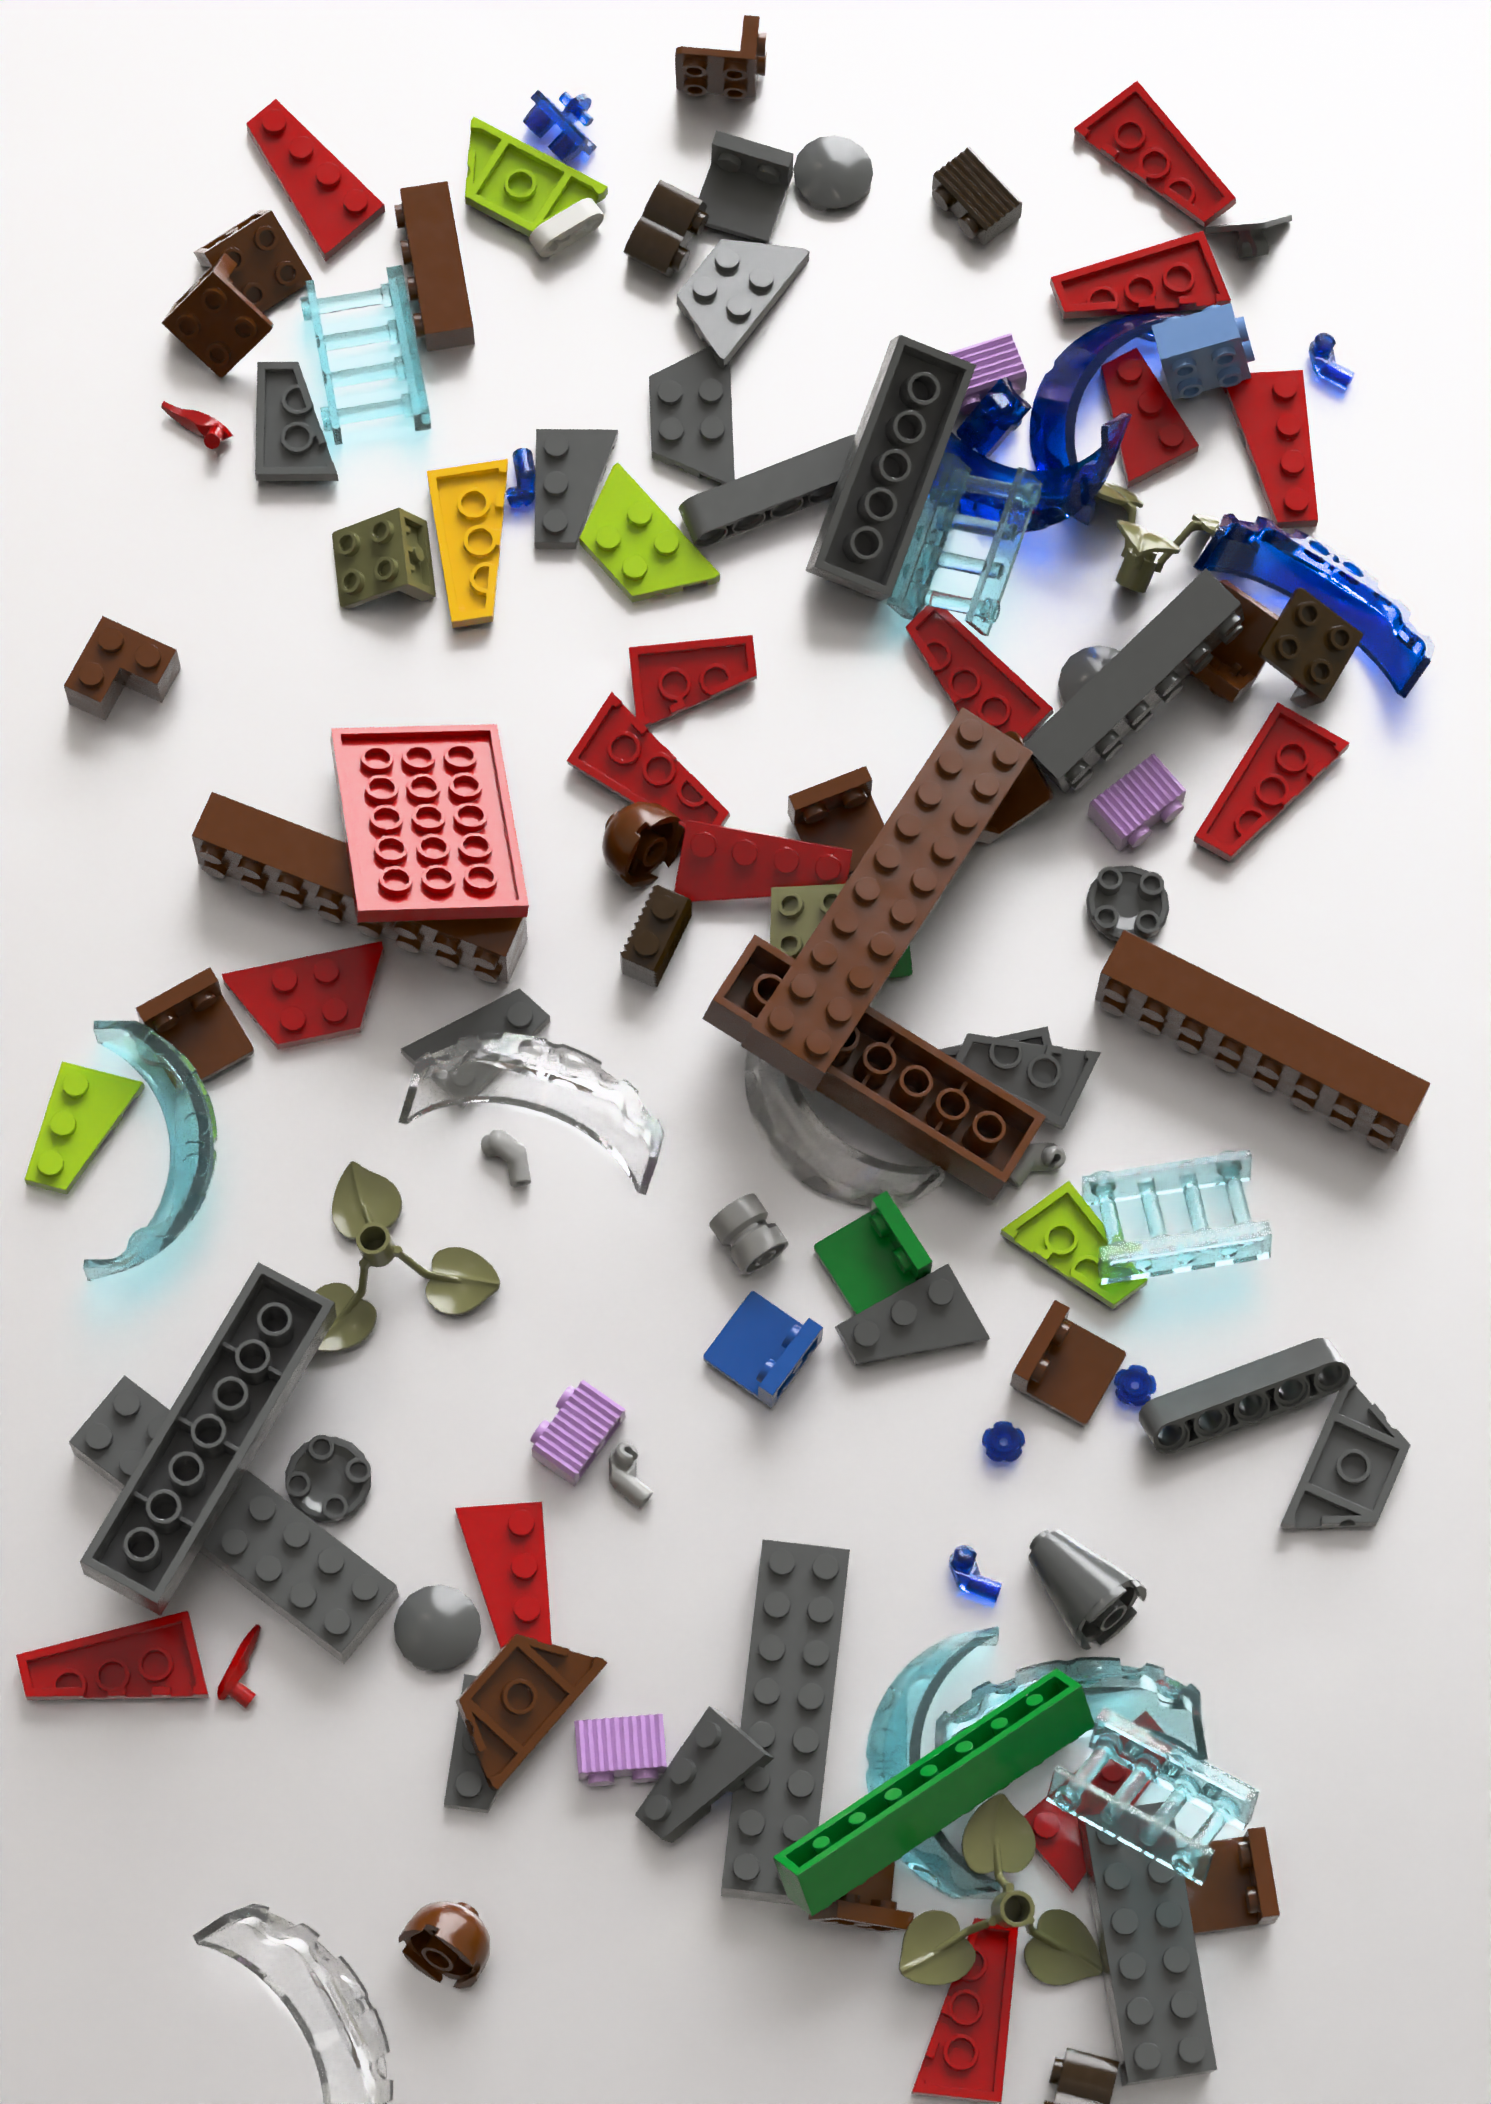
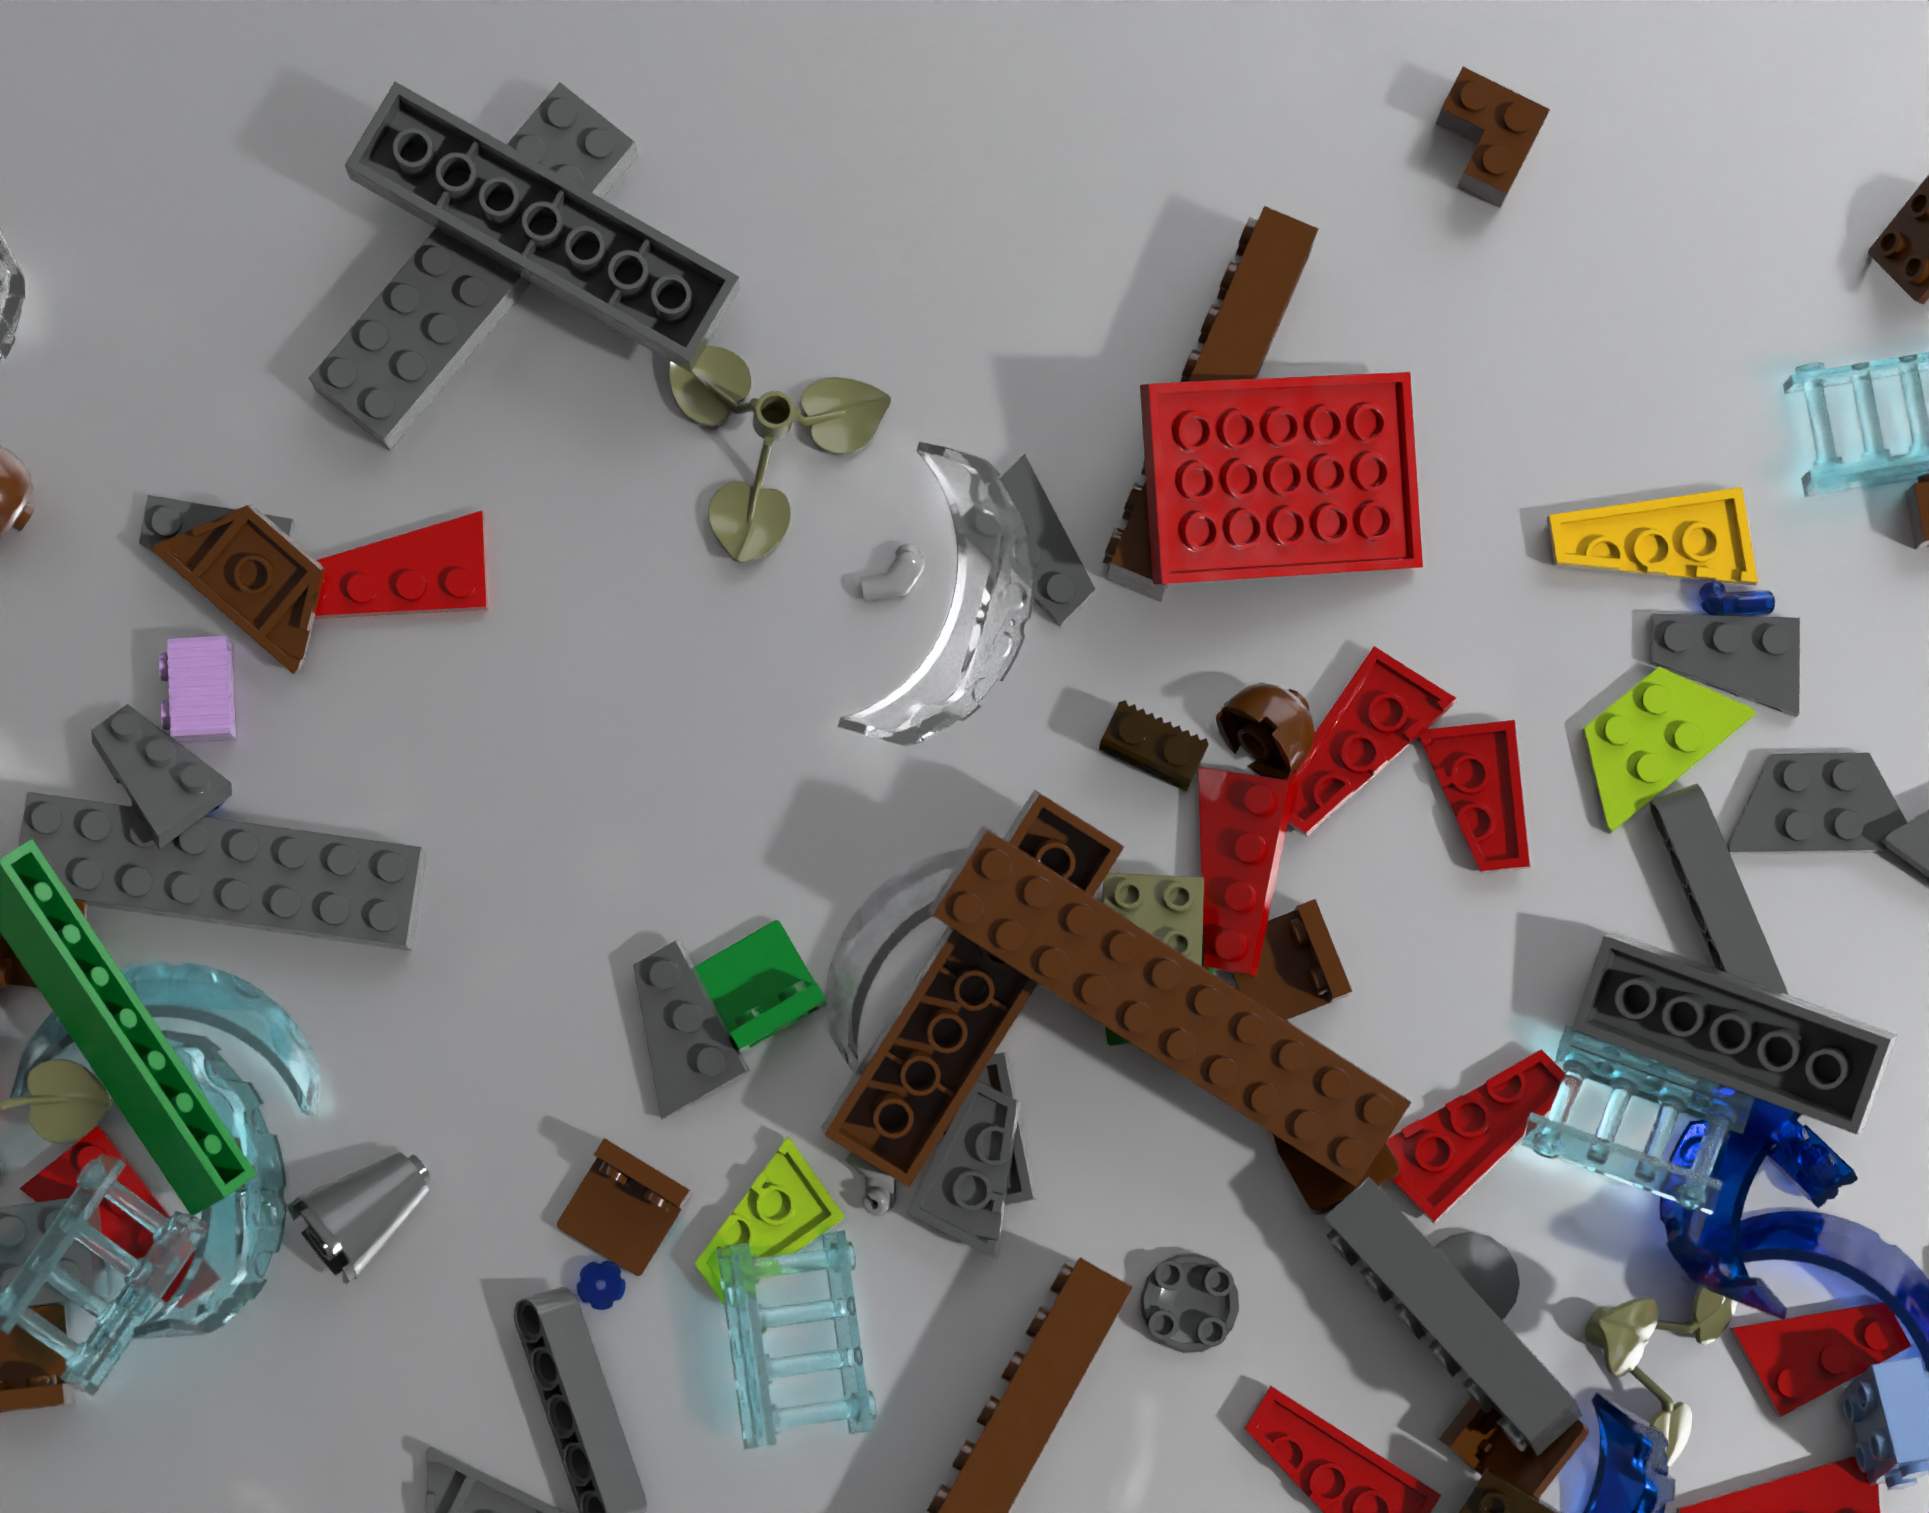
camera: 90 degrees right, 10 degrees up
red wing [16,1611,209,1700] -> none
lime wing [24,1061,145,1195] -> none
clear light blue windscreen [83,1020,218,1281] -> none
reddish brown bracket [135,967,254,1092] -> none
red bar [161,401,233,449] -> none
red bar [217,1624,261,1708] -> none
red wing [222,941,384,1050] -> none
dark grey wing [255,362,339,481] -> none
dark grey dish [285,1435,371,1522] -> none
olive bracket [332,507,436,609] -> none
dark grey dish [394,1585,481,1671] -> none
lavender brick [530,1380,626,1486] -> none
light grey arm [609,1442,653,1508] -> none
blue bracket [703,1291,823,1408] -> none
light grey wheel [709,1193,788,1275] -> none
lavender brick [948,333,1027,414] -> none
clear blue arm [949,1545,1003,1603] -> none
clear blue plate [982,1421,1025,1463] -> none
lavender brick [1087,754,1186,851] -> none

